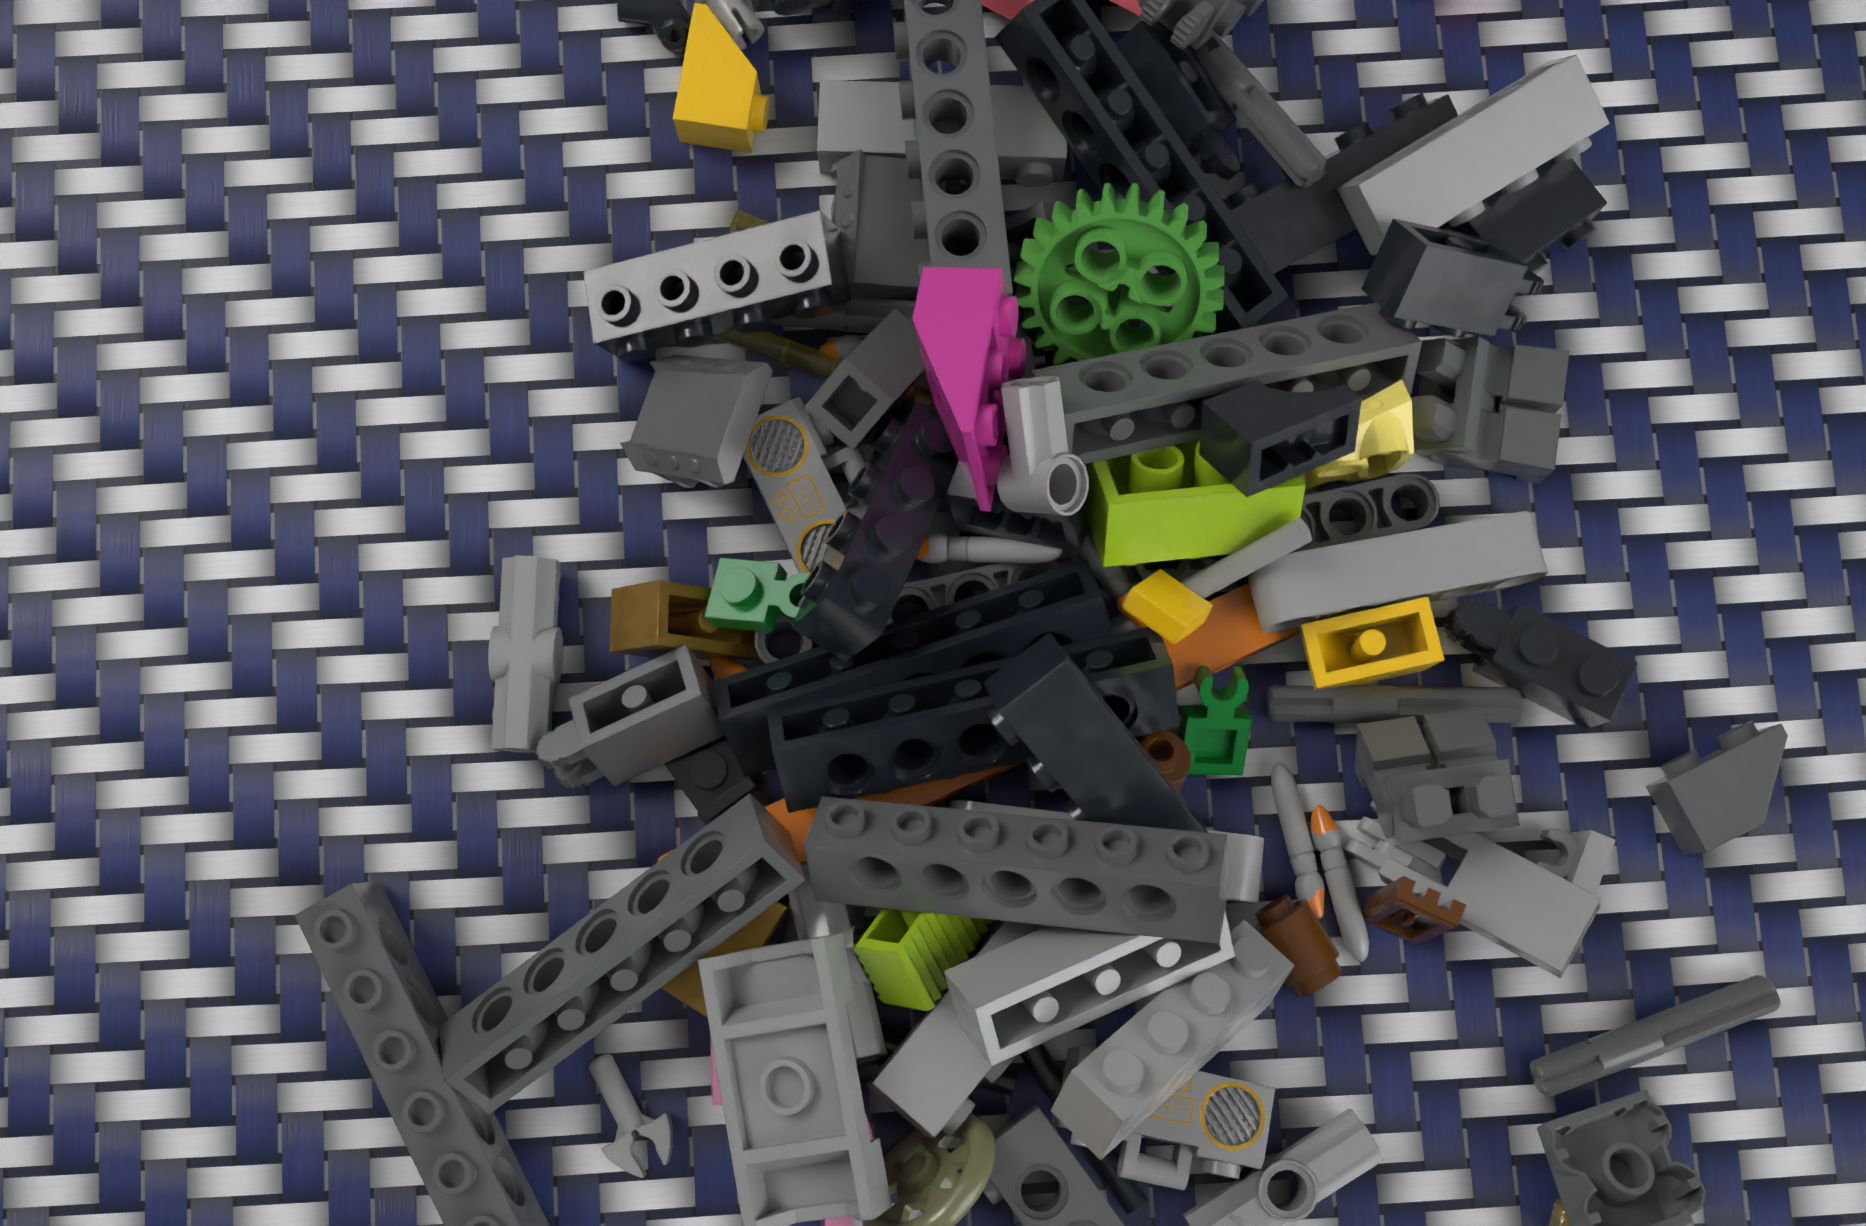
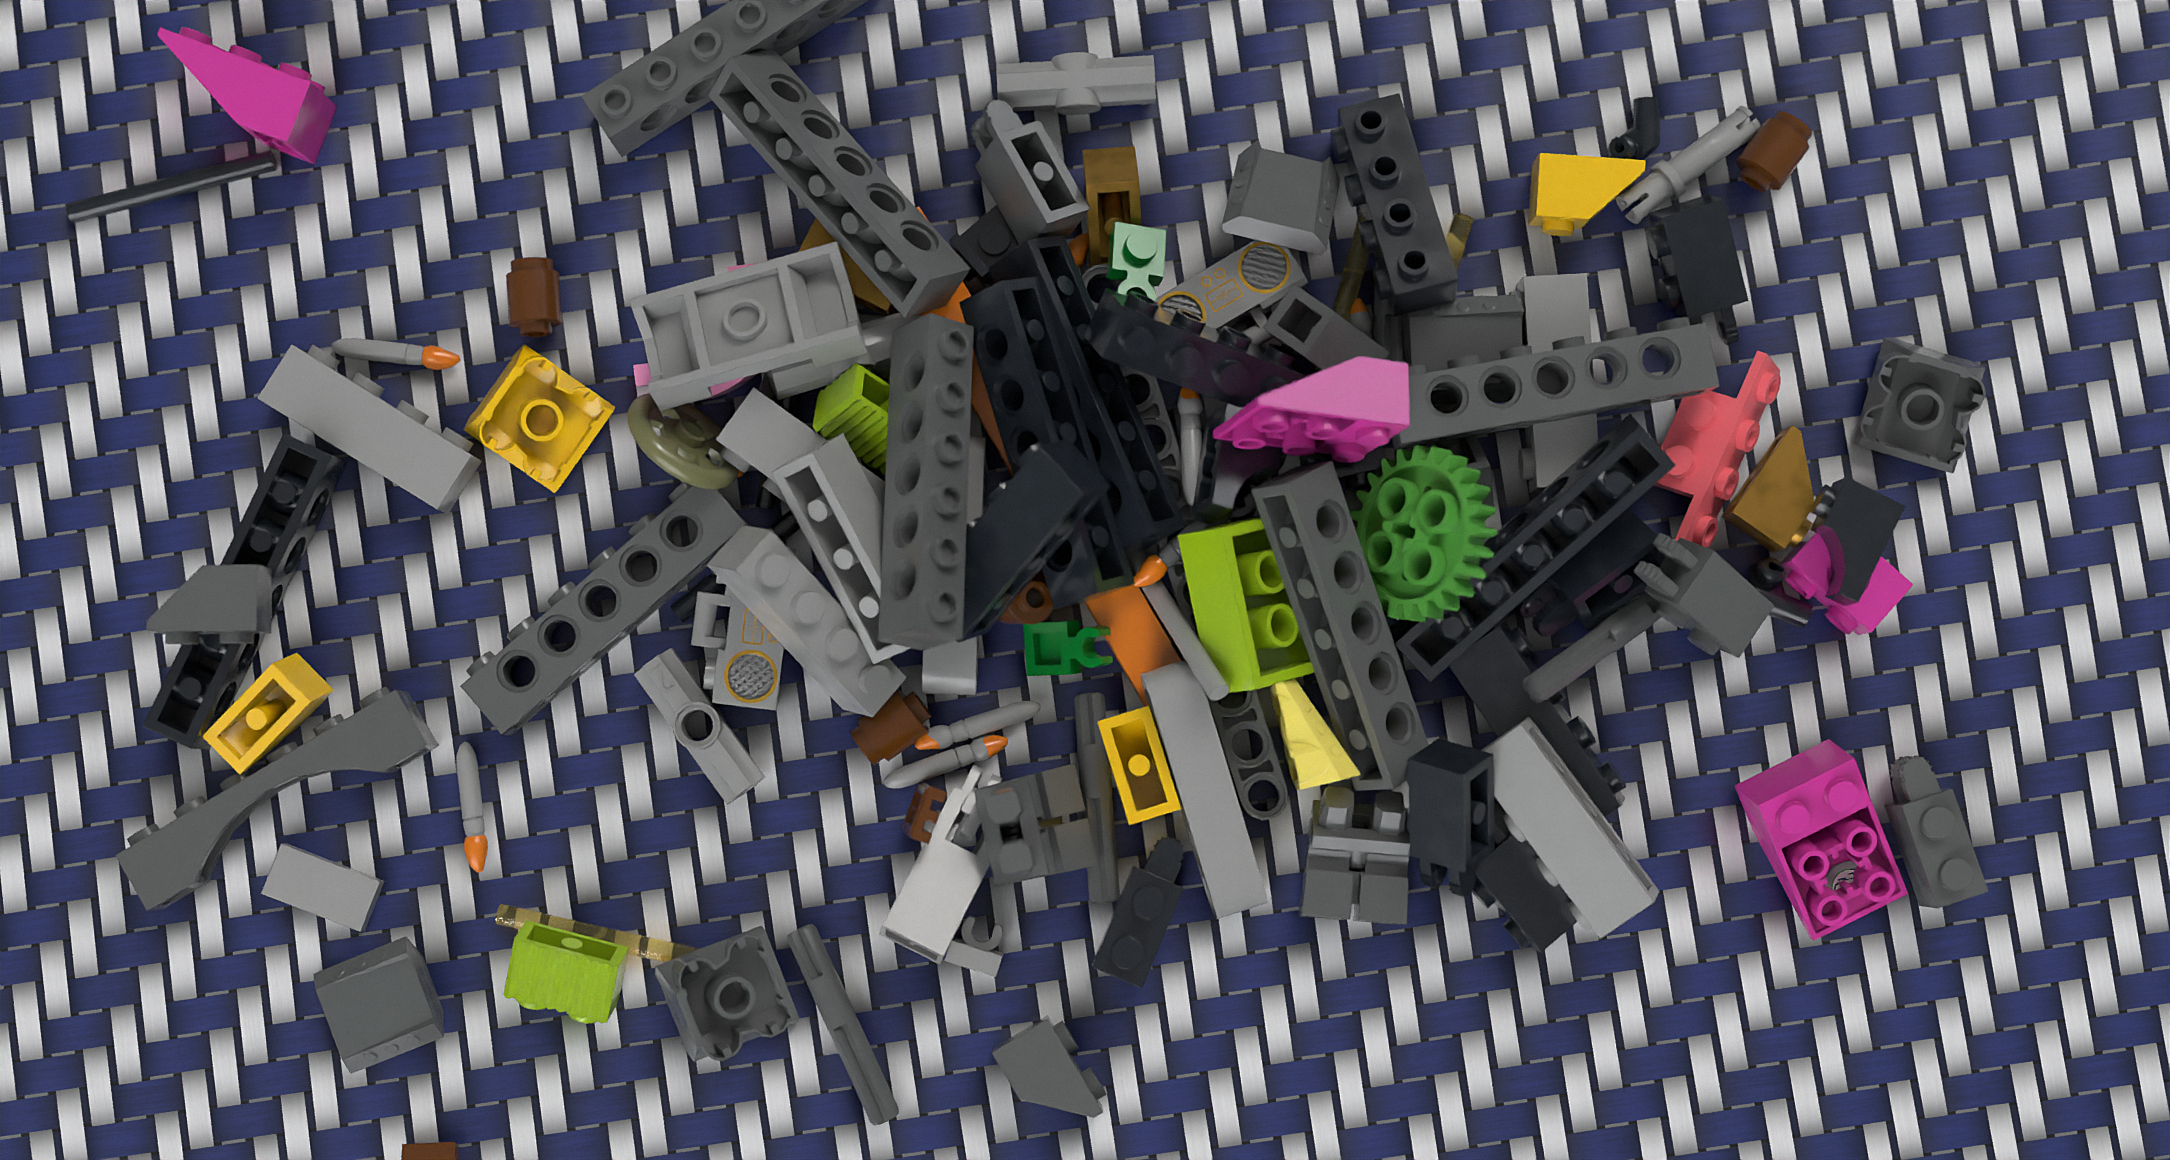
camera: 85 degrees right, 5 degrees up
light grey bar [589,1054,673,1178] -> none
light grey piece [997,376,1089,516] -> none
yellow tile [1122,569,1214,644] -> none
black arch [1199,380,1362,497] -> none

